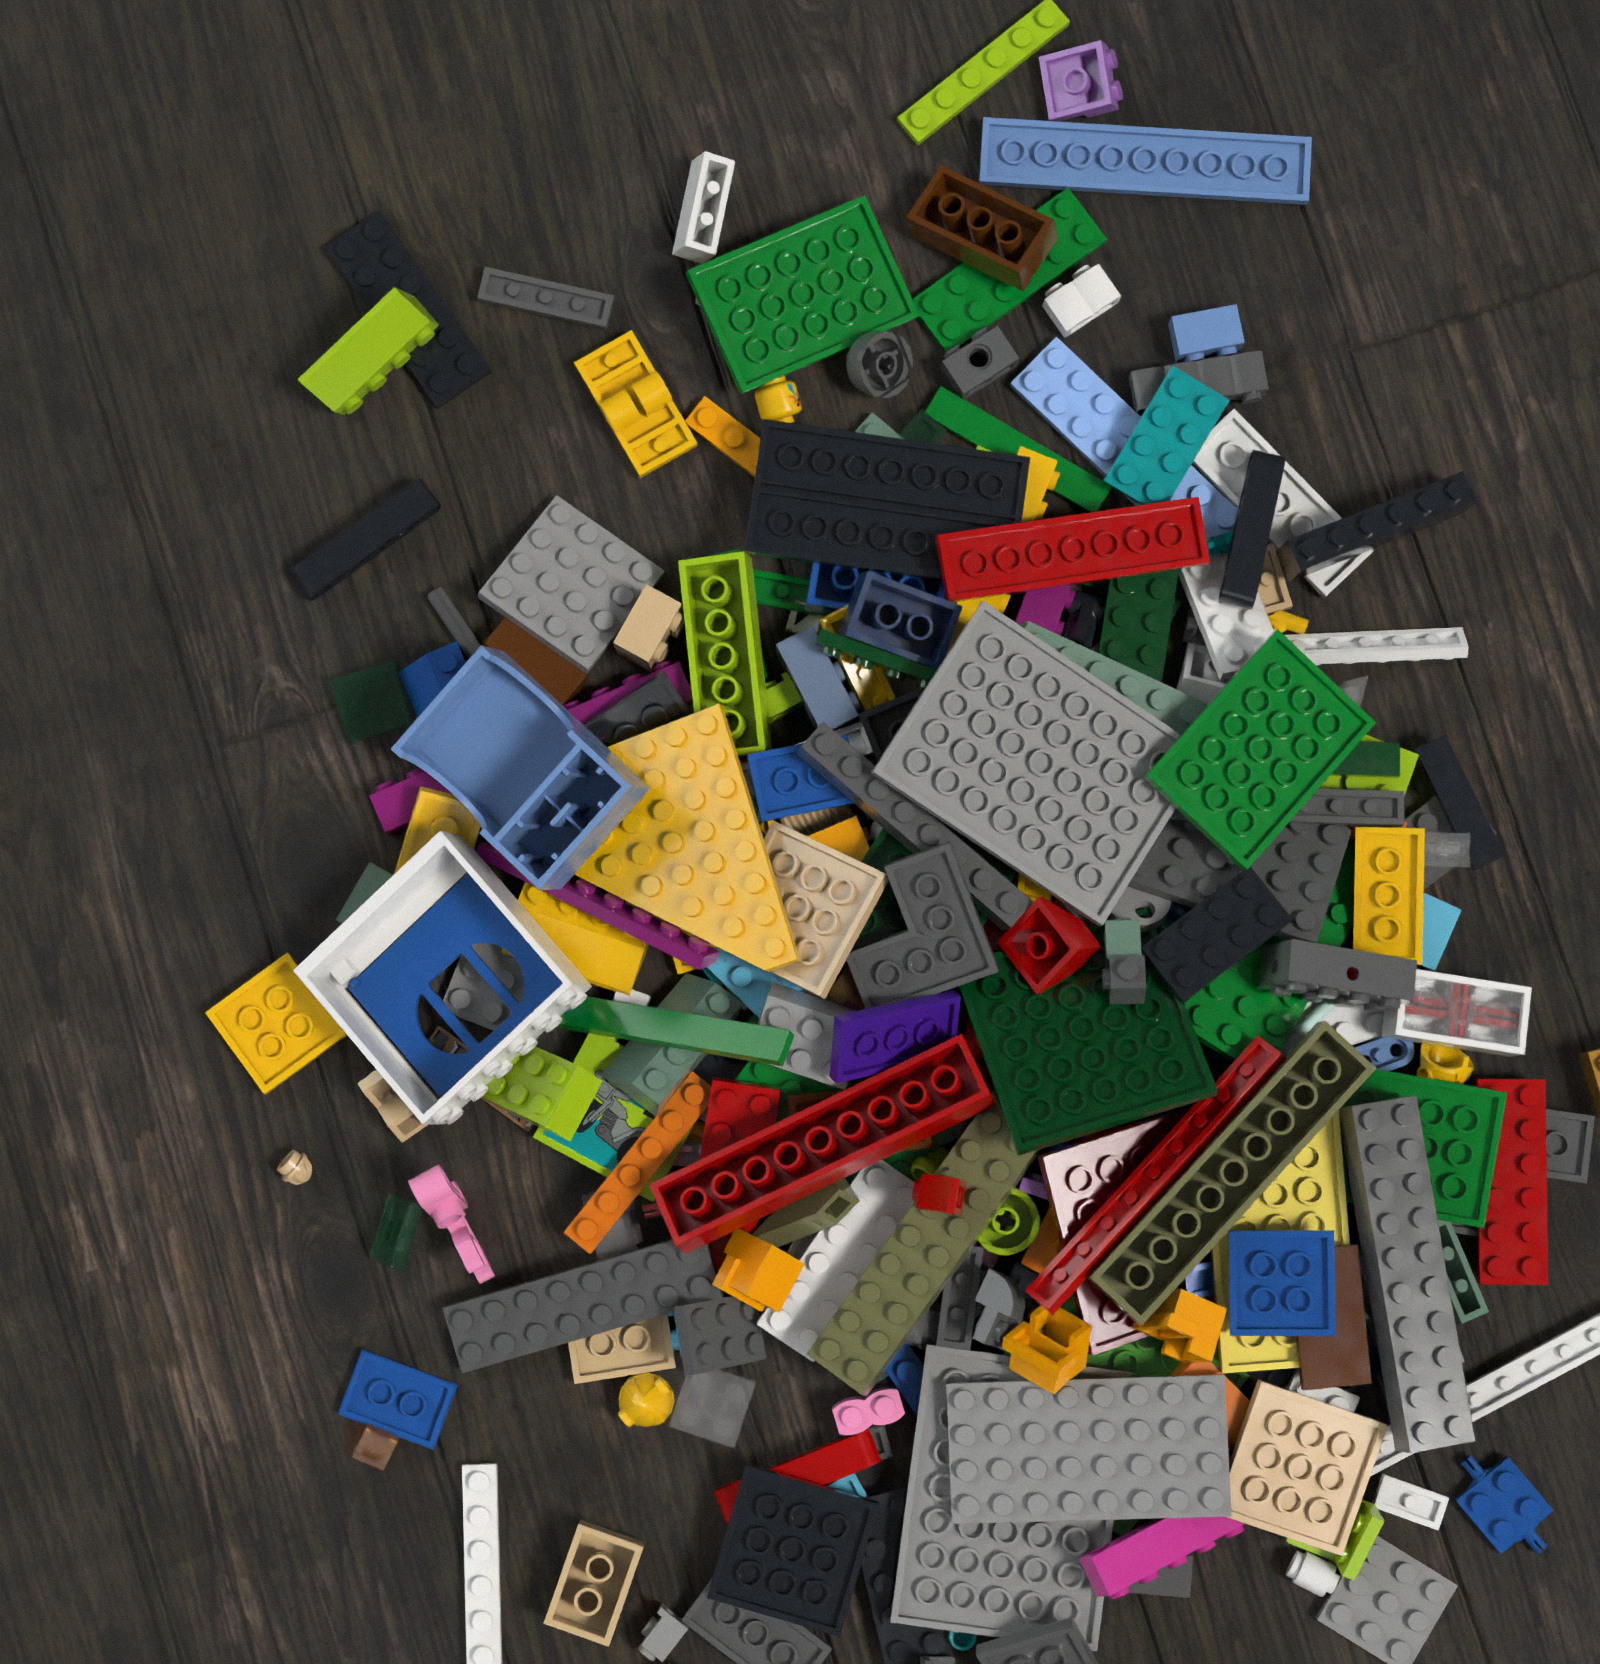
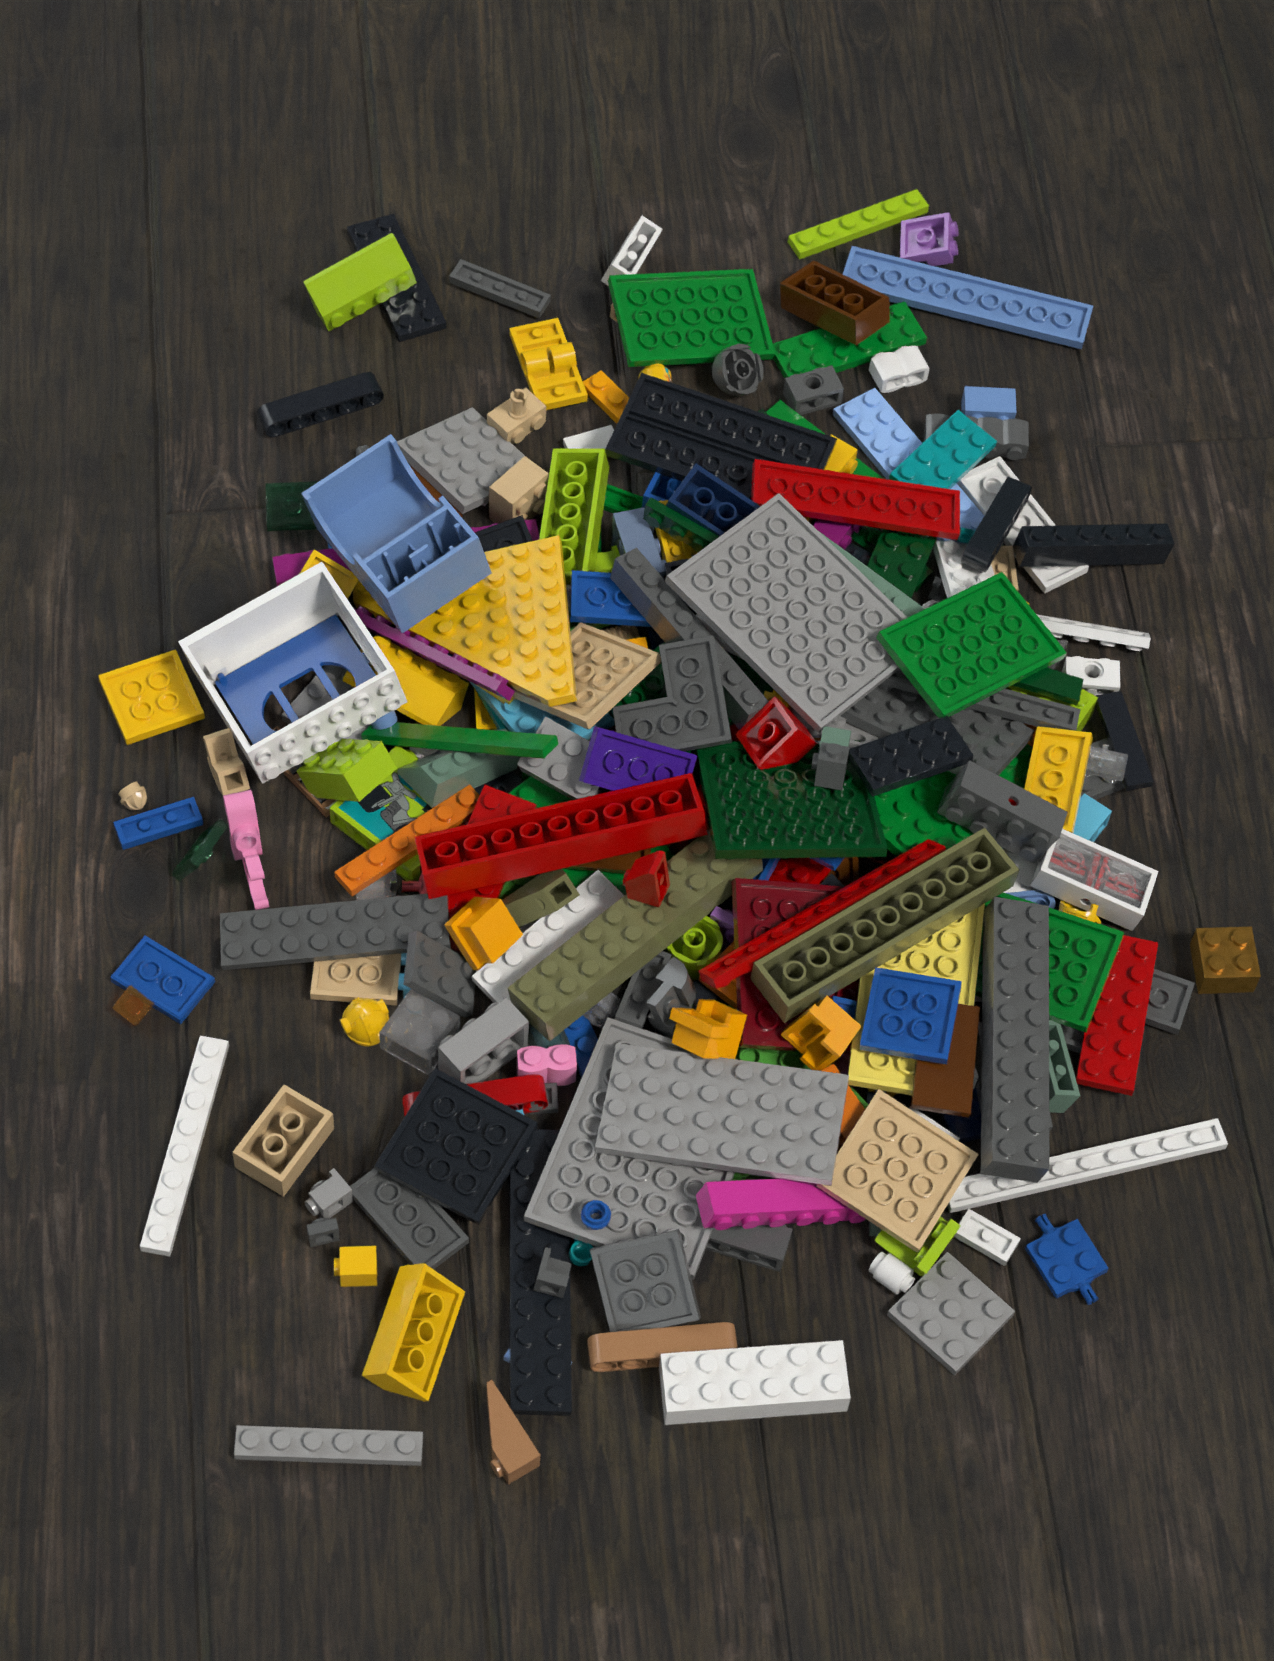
camera: 10 degrees right, 25 degrees down
none -> blue plate [113,797,203,850]
none -> light grey brick [438,997,529,1084]
none -> tan brick [487,388,546,444]
none -> white tile [563,425,614,449]
none -> blue plate [581,1200,611,1230]
none -> white brick [1062,656,1120,696]

